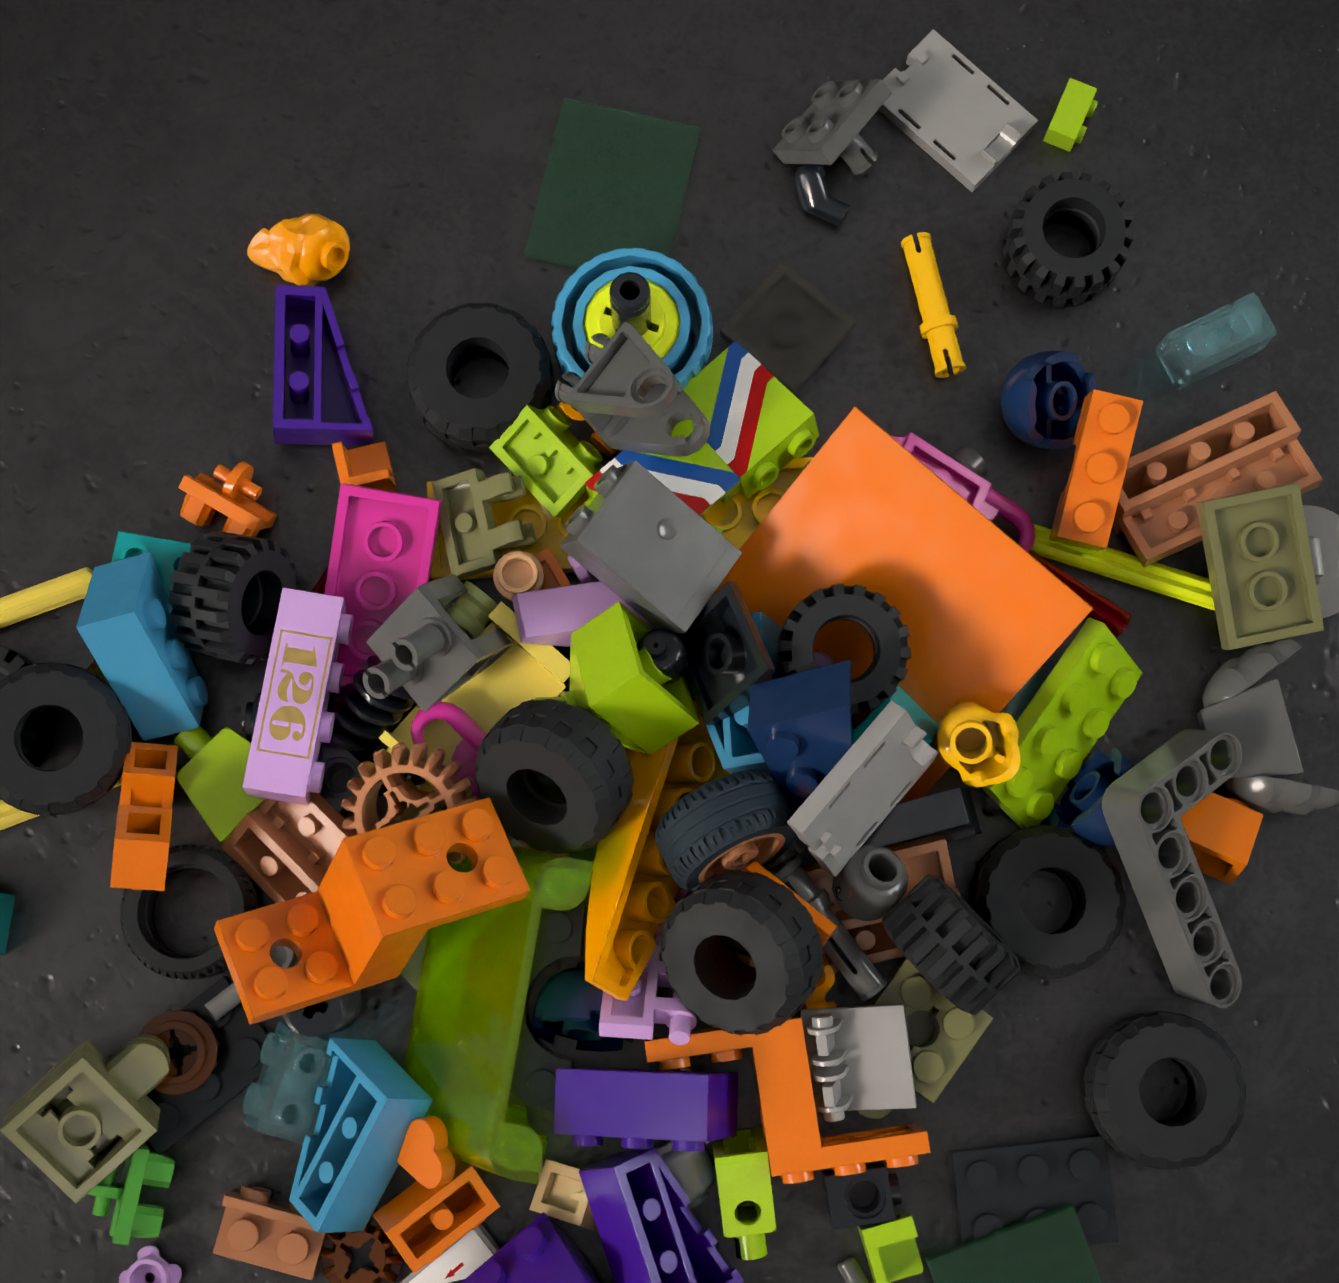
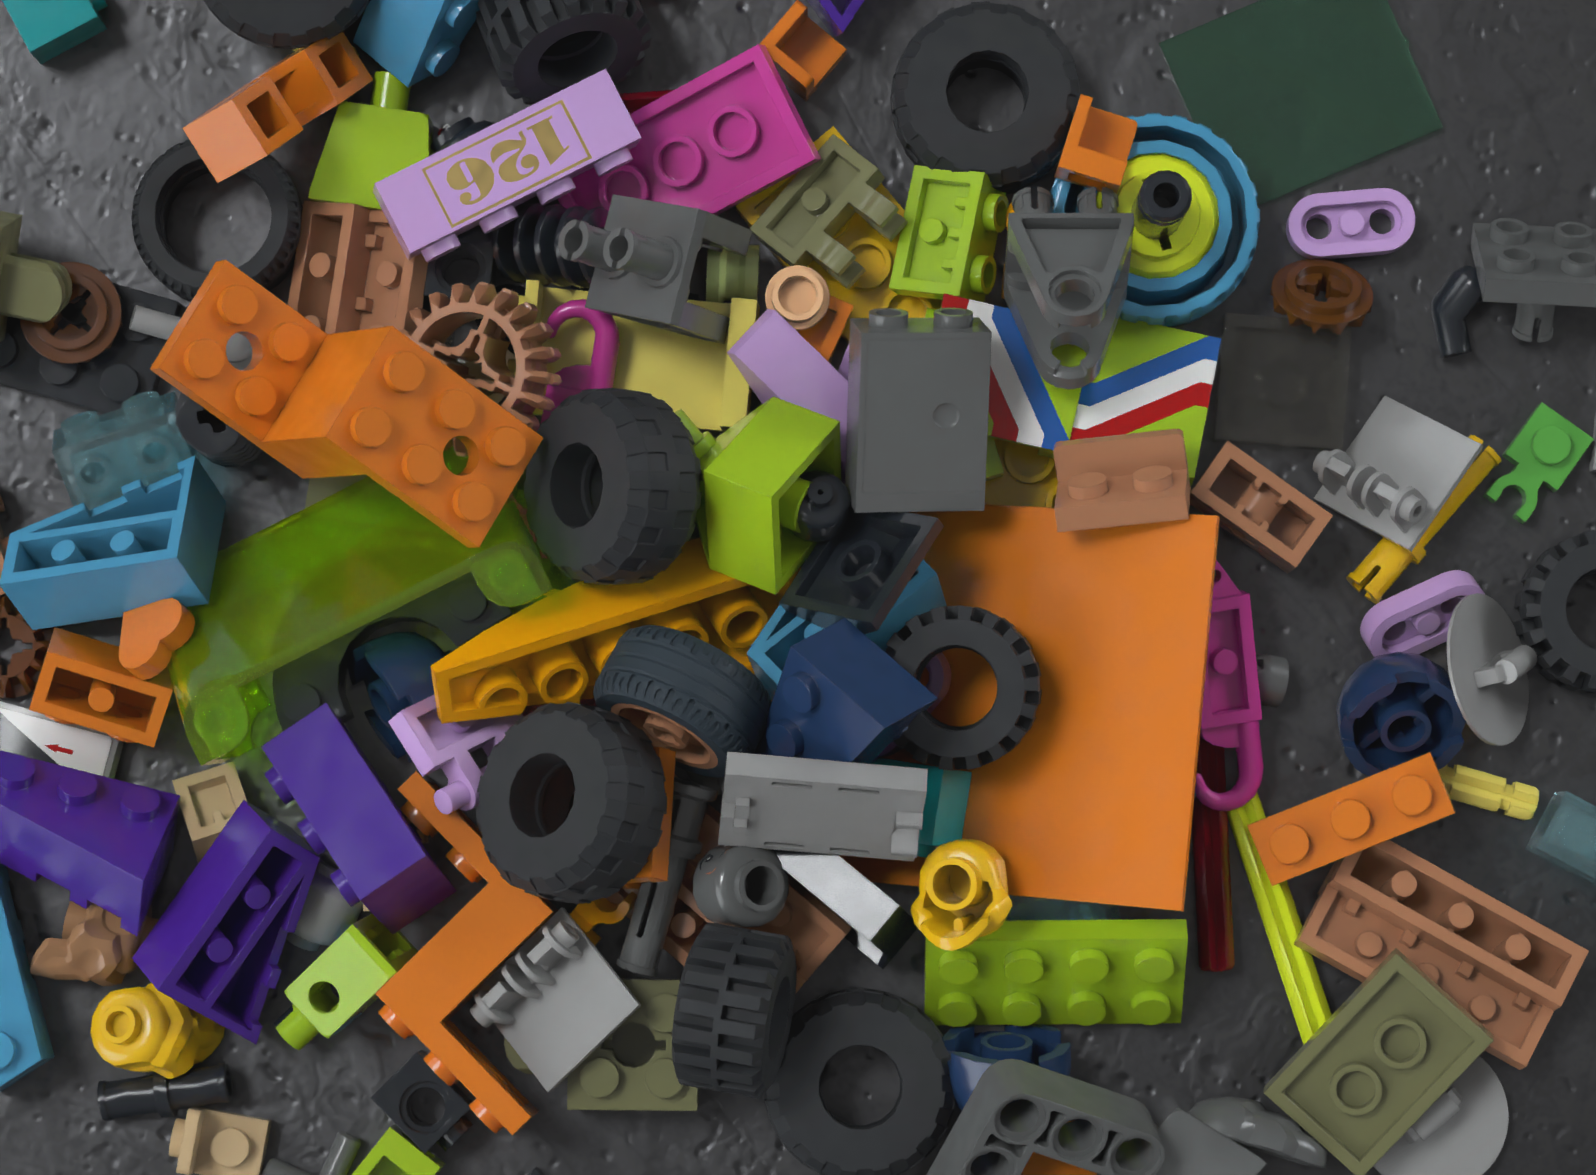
camera: 55 degrees right, 5 degrees up
none -> nougat bracket [1053,429,1191,532]
none -> orange panel [1054,94,1138,194]
none -> nougat brick [1190,441,1333,574]
none -> reddish brown gear [1270,259,1373,335]
none -> lavender plate [1286,188,1415,260]
none -> light grey hinge [1313,396,1483,552]
none -> lavender plate [1360,570,1485,657]
none -> light yellow axle [1439,764,1539,820]
none -> light grey shield [1447,593,1537,746]
none -> bright green plate [1483,402,1594,524]

